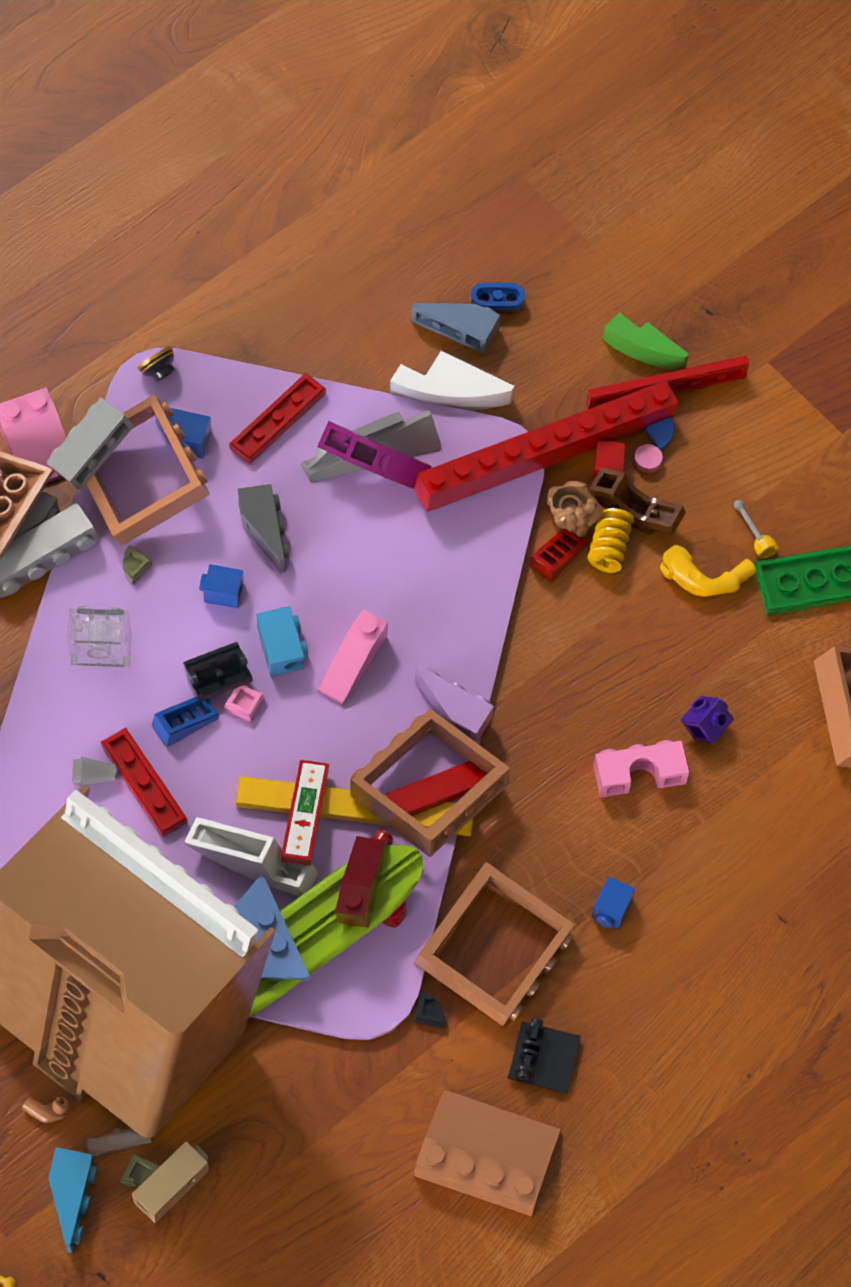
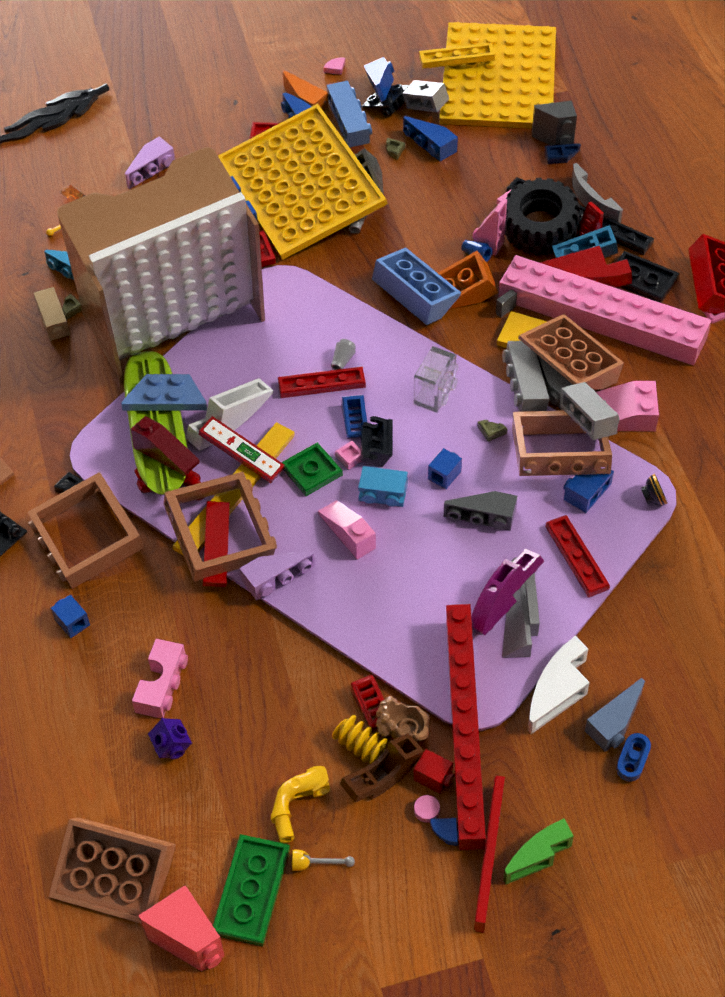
camera: 120 degrees right, 10 degrees down
none -> green tile [281,442,343,496]

